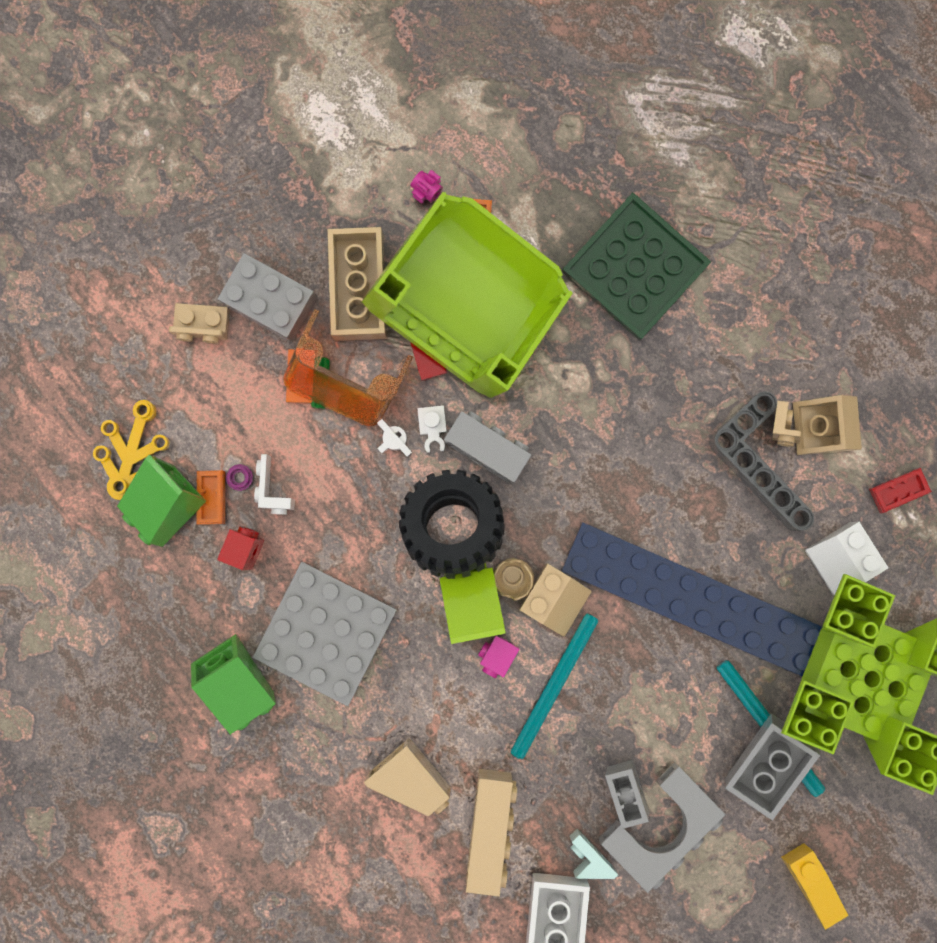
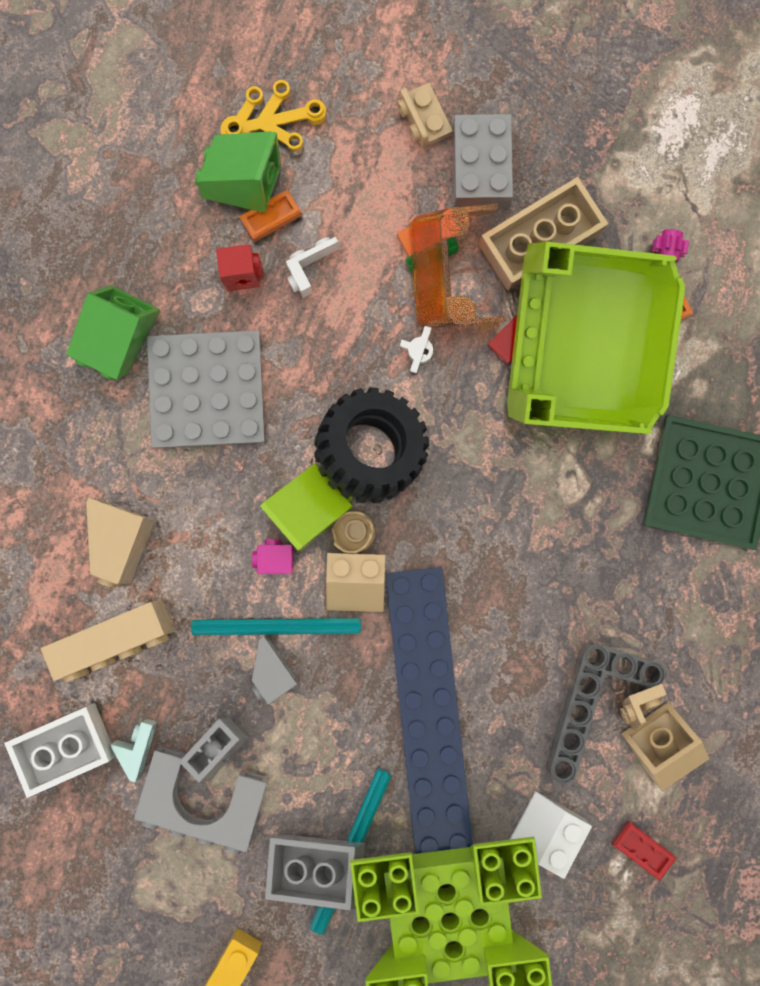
camera: 55 degrees right, 0 degrees up
magenta plate [226,464,253,491] -> none
white plate [417,405,447,453] -> none
light grey brick [444,411,531,486] -> none
none -> light grey slope [252,635,299,705]

